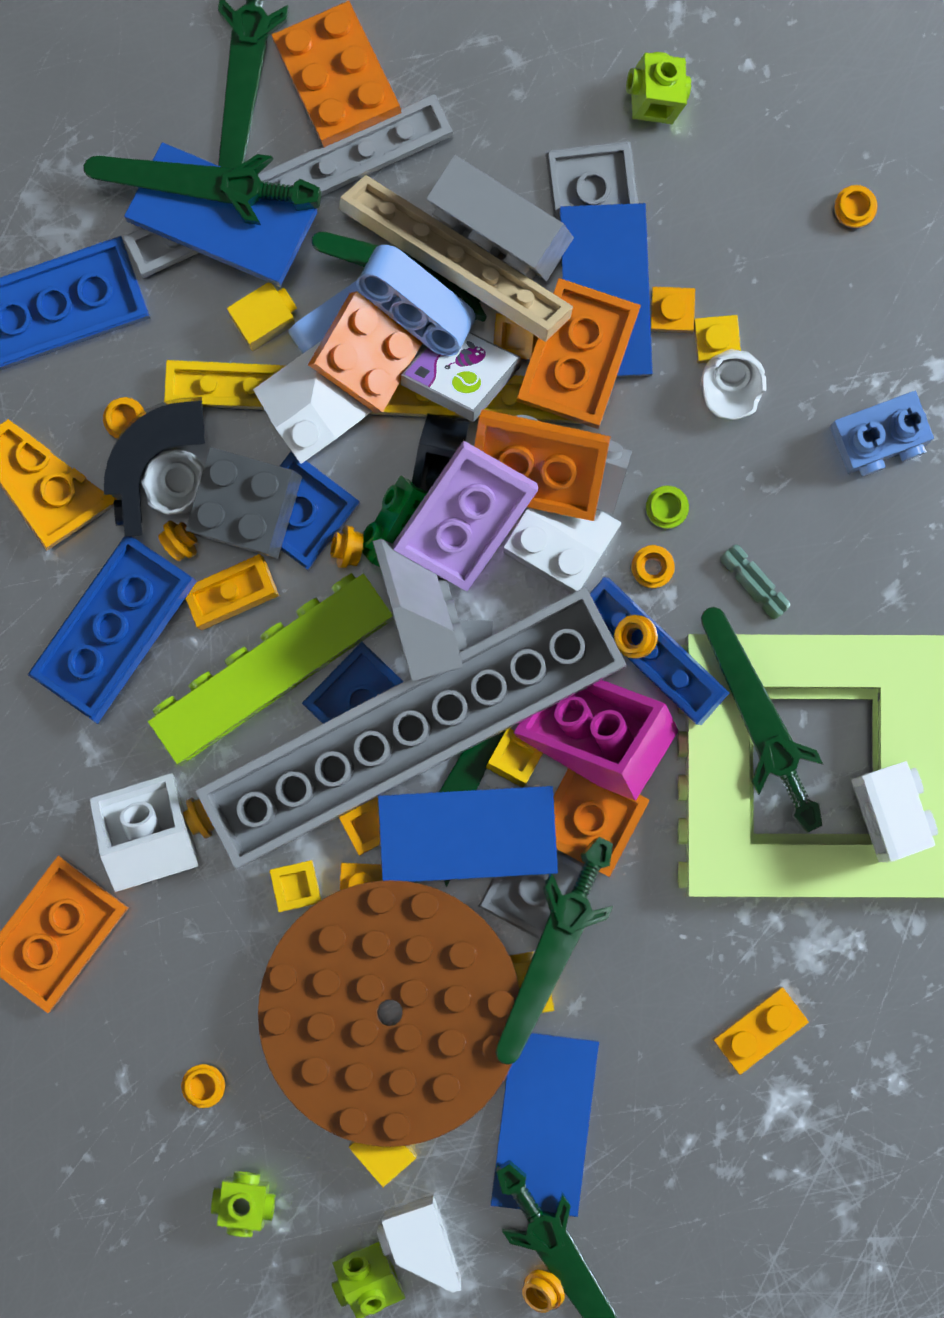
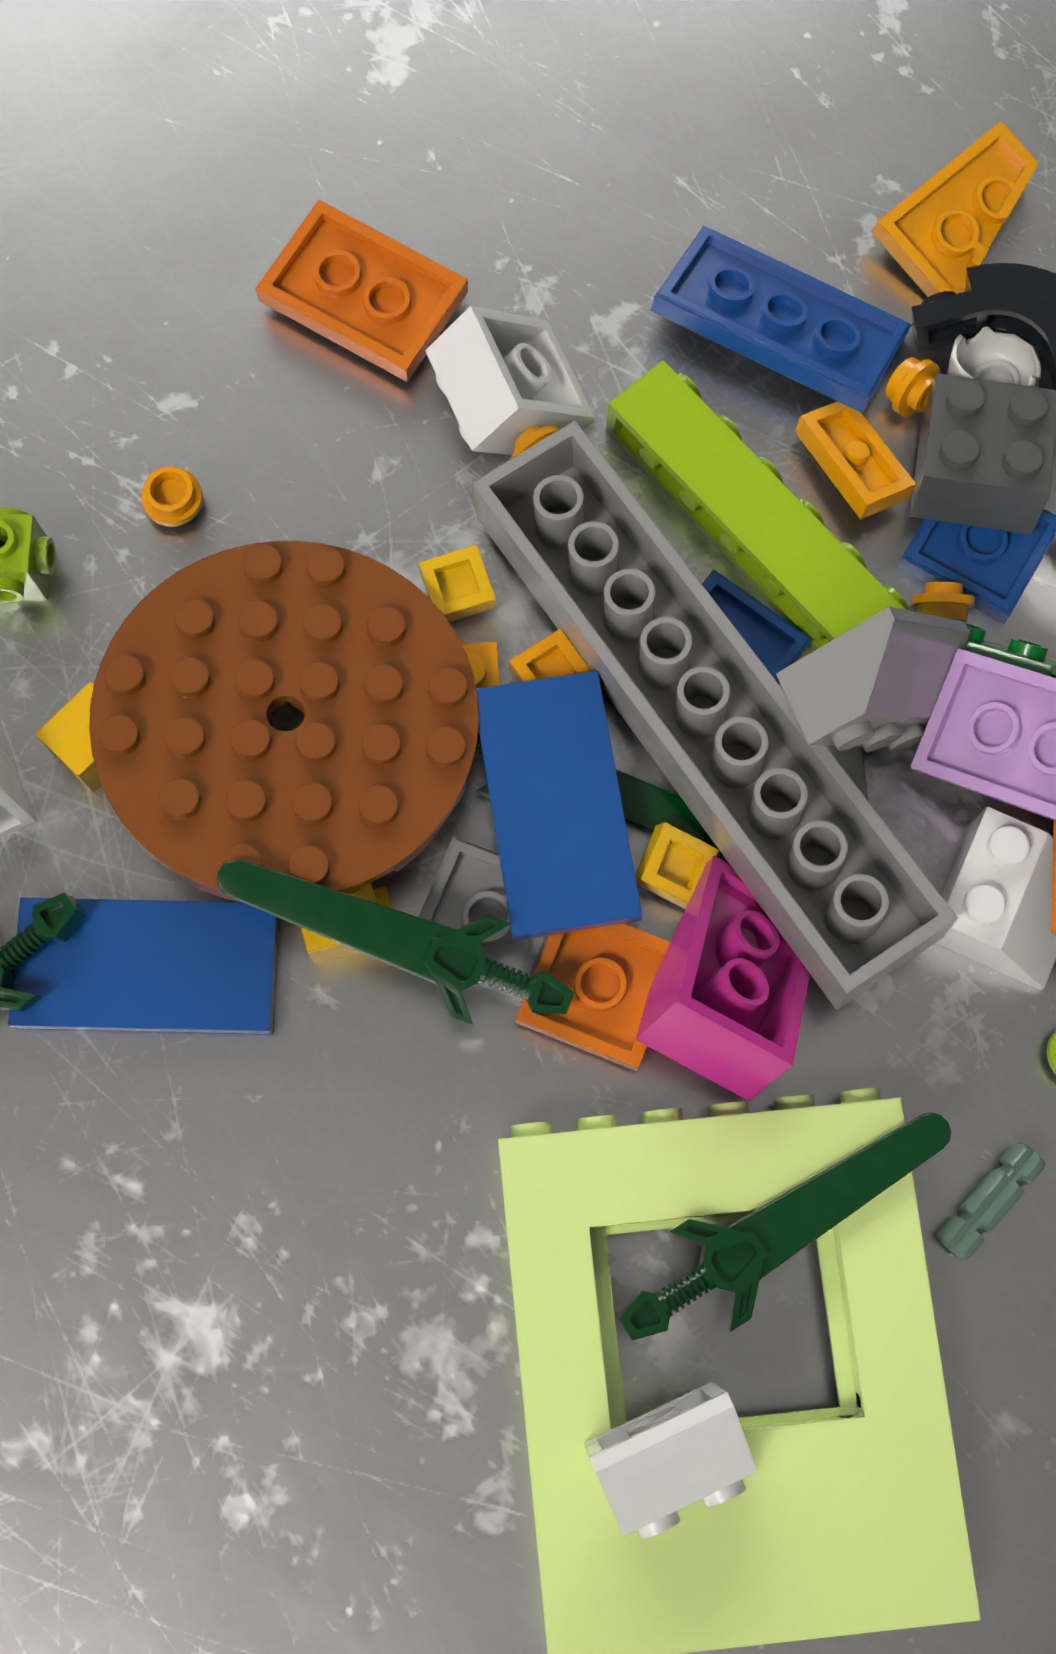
camera: 85 degrees right, 10 degrees down
blue tile [590,577,730,725] -> none
light orange plate [614,615,658,659] -> none
light orange plate [631,545,675,589] -> none
light orange plate [712,987,809,1075] -> none

